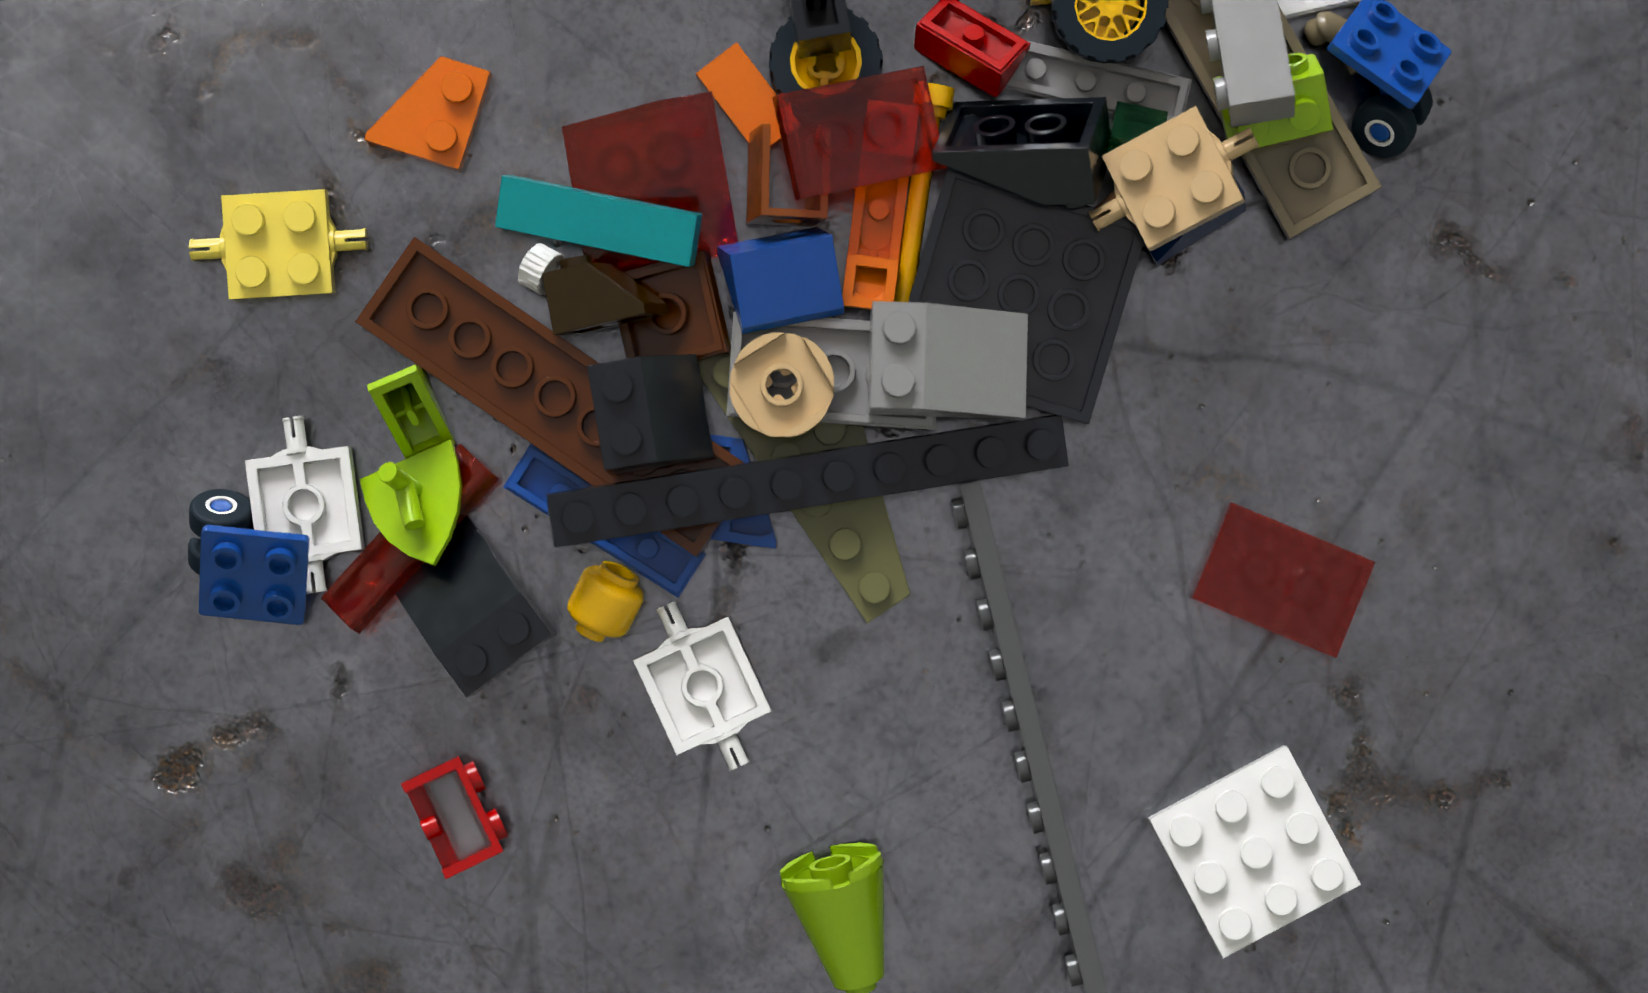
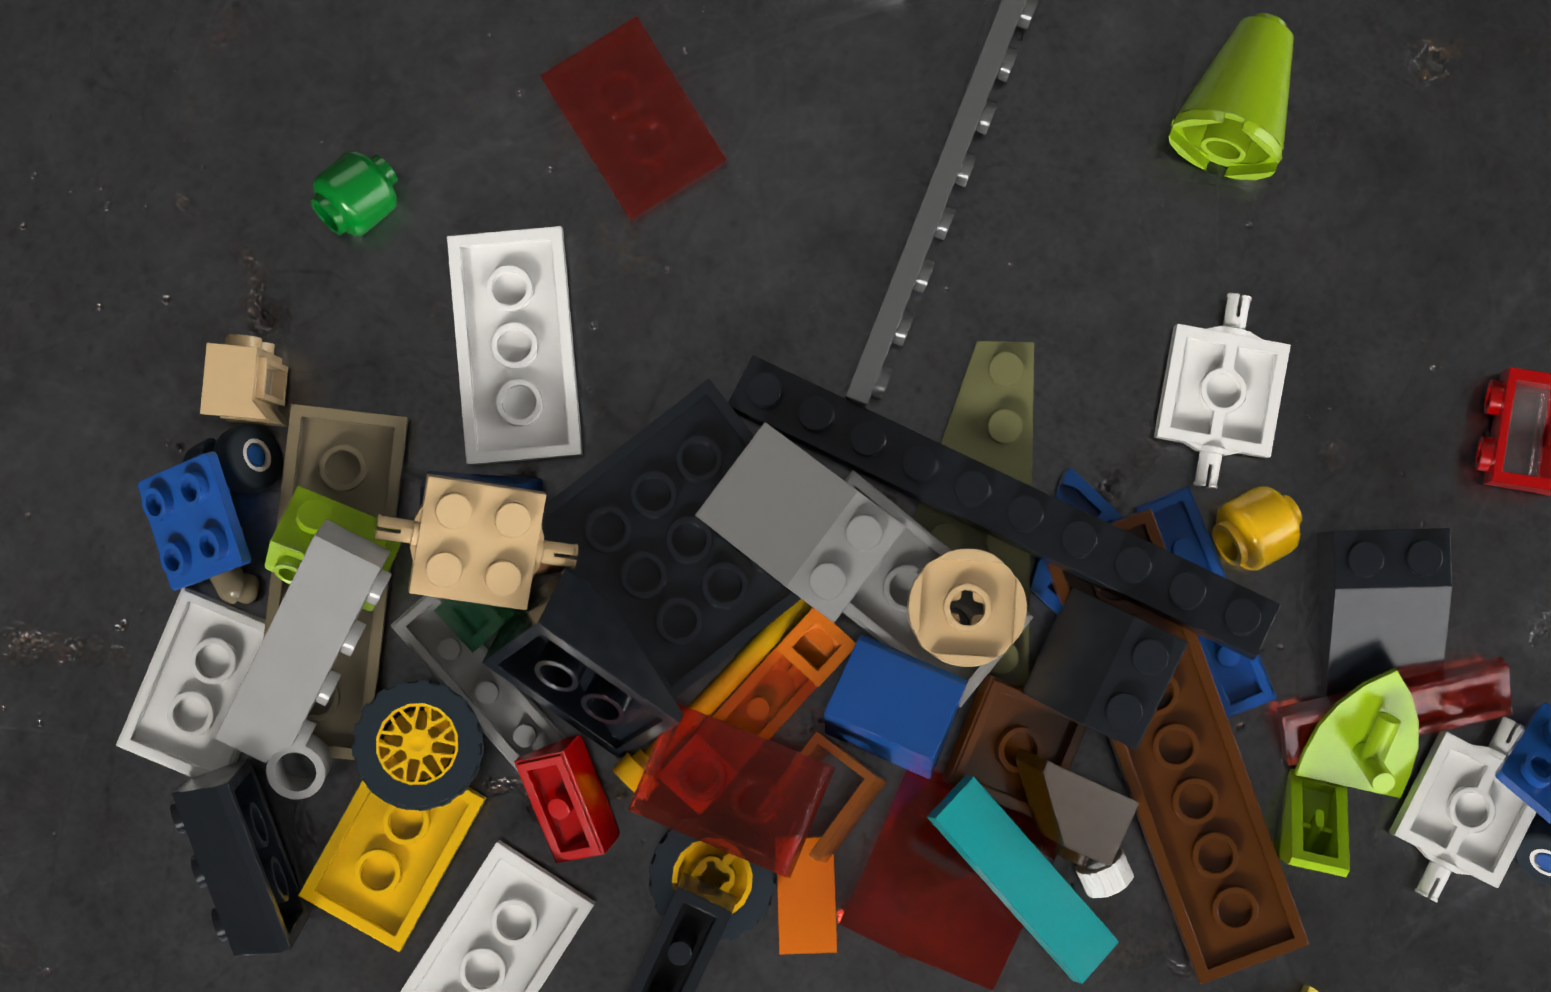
camera: 140 degrees left, 0 degrees up
none -> tan window [200,334,289,427]
none -> green head [310,151,398,236]
none -> white plate [447,226,583,466]

